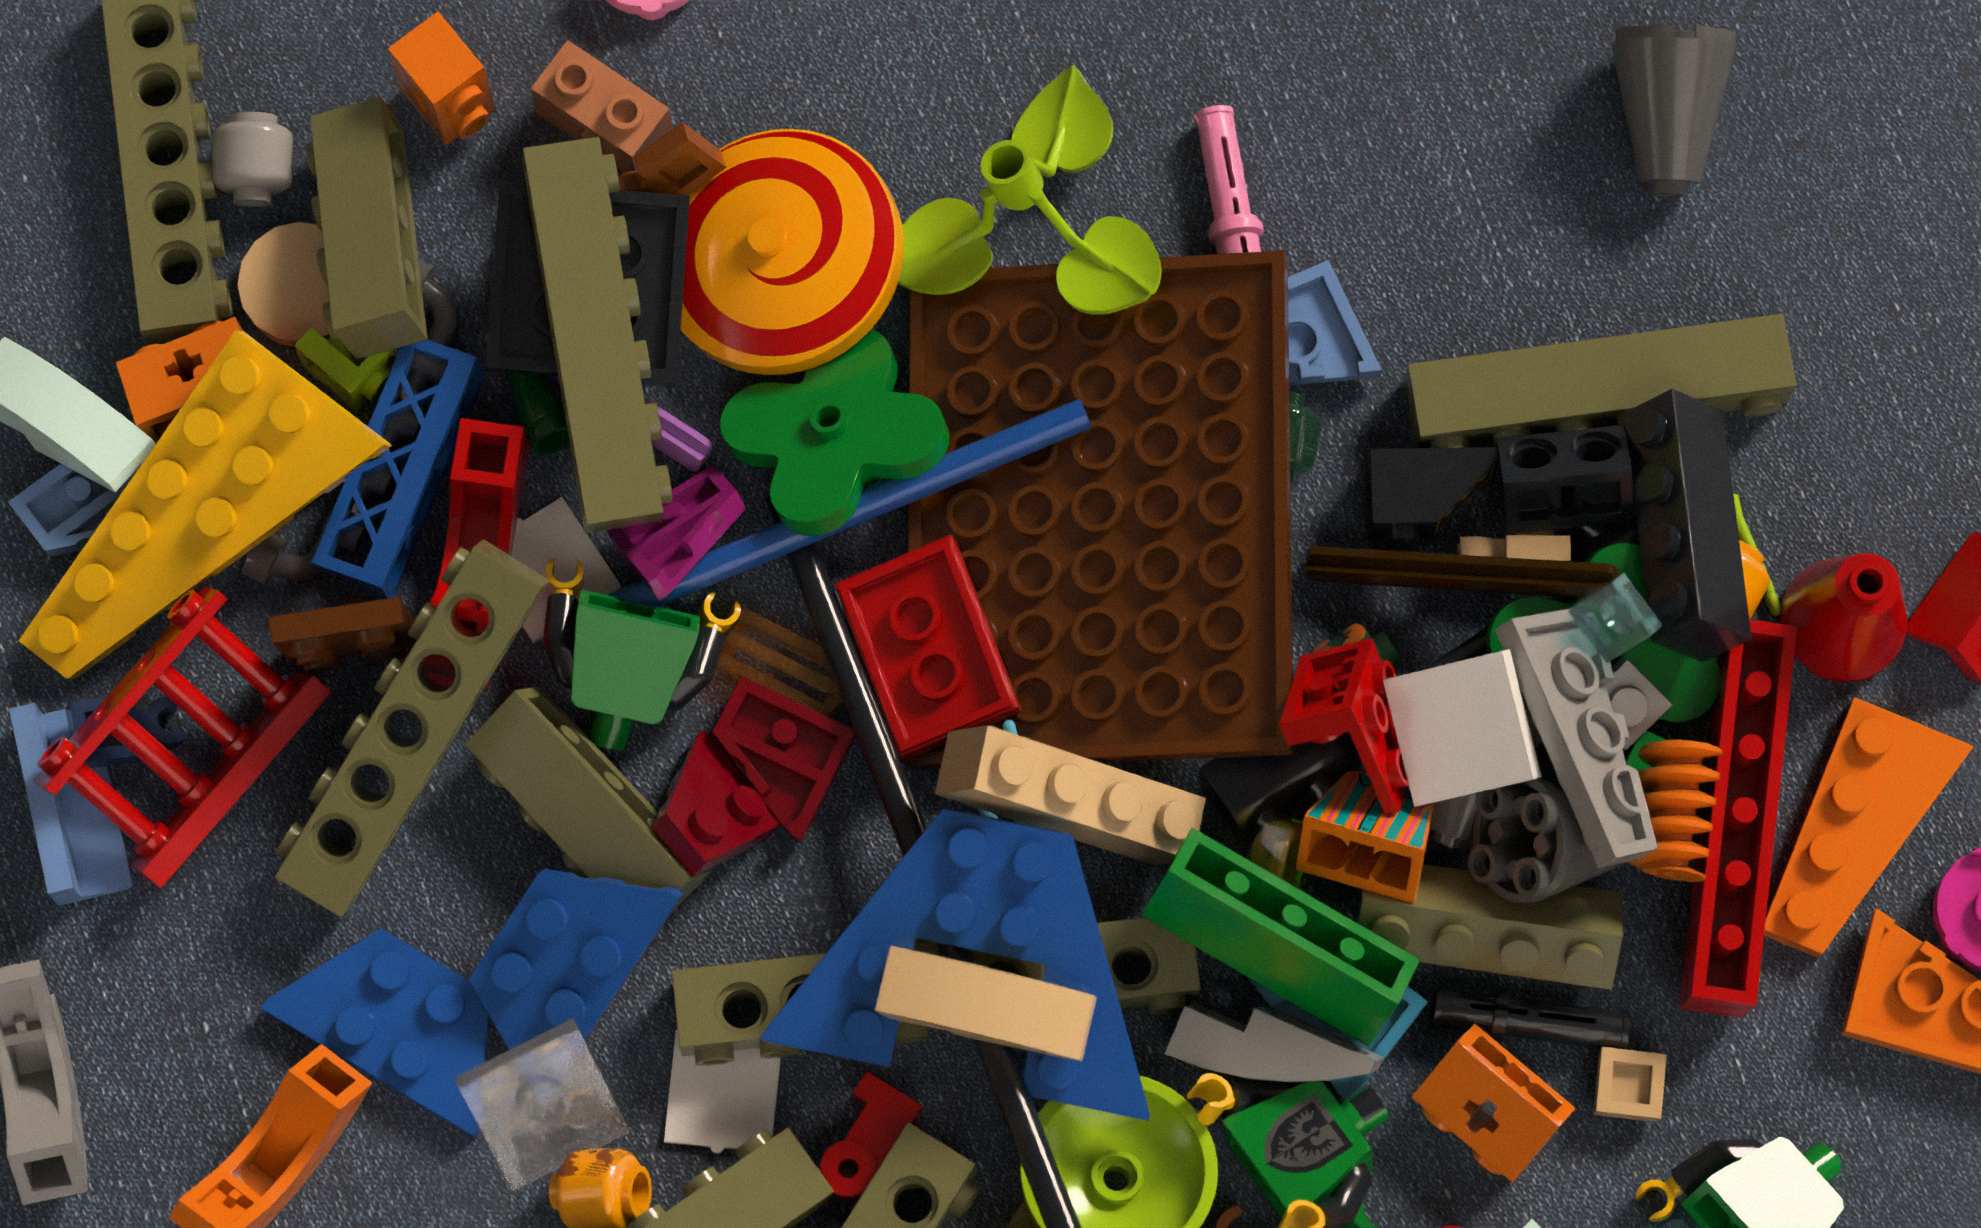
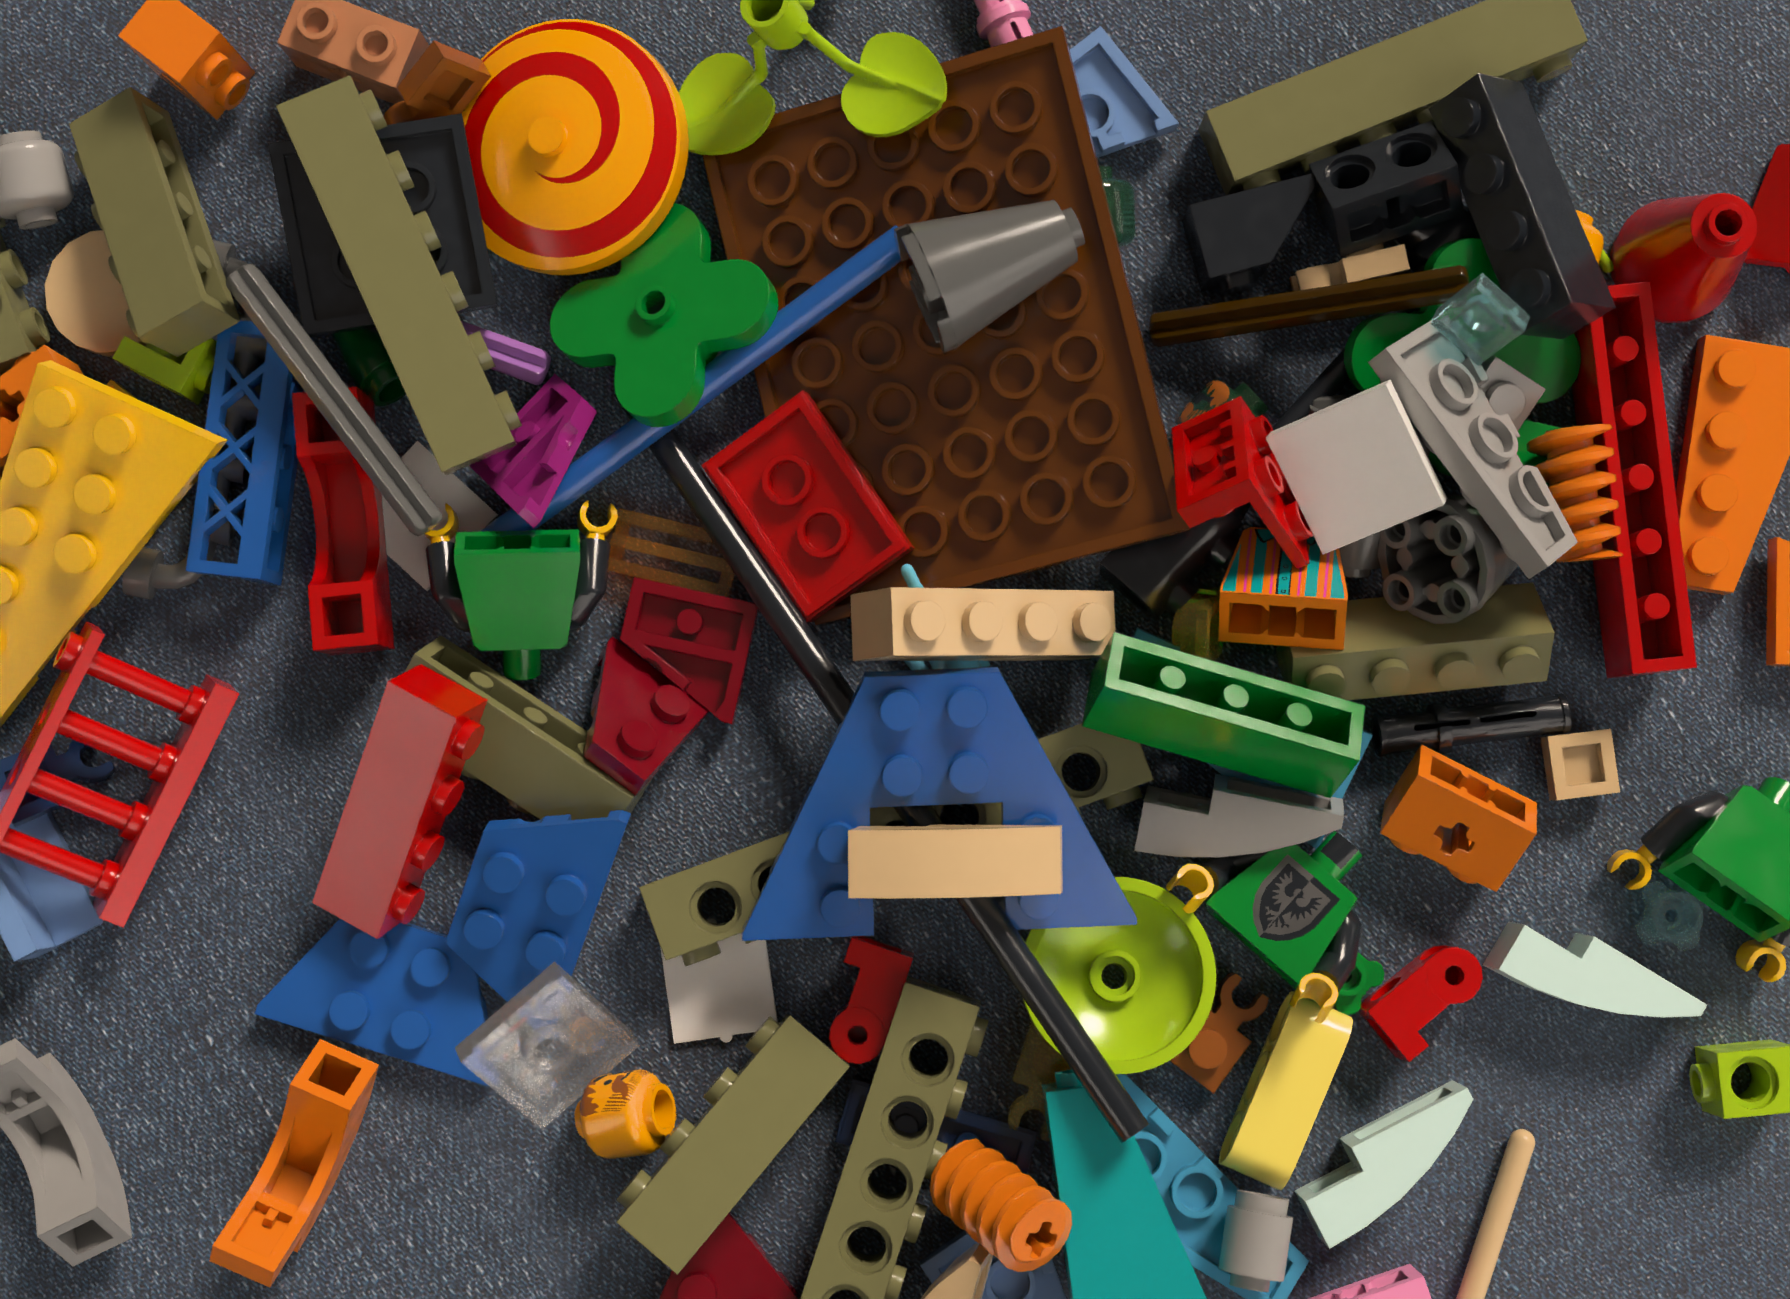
camera: 10 degrees left, 10 degrees up
reddish brown plate [268,597,417,673] -> none
olive brick [275,539,550,918] -> none
none -> dark grey axle [226,263,443,536]
none -> red brick [312,664,488,939]
none -> dark grey cone [894,200,1085,353]

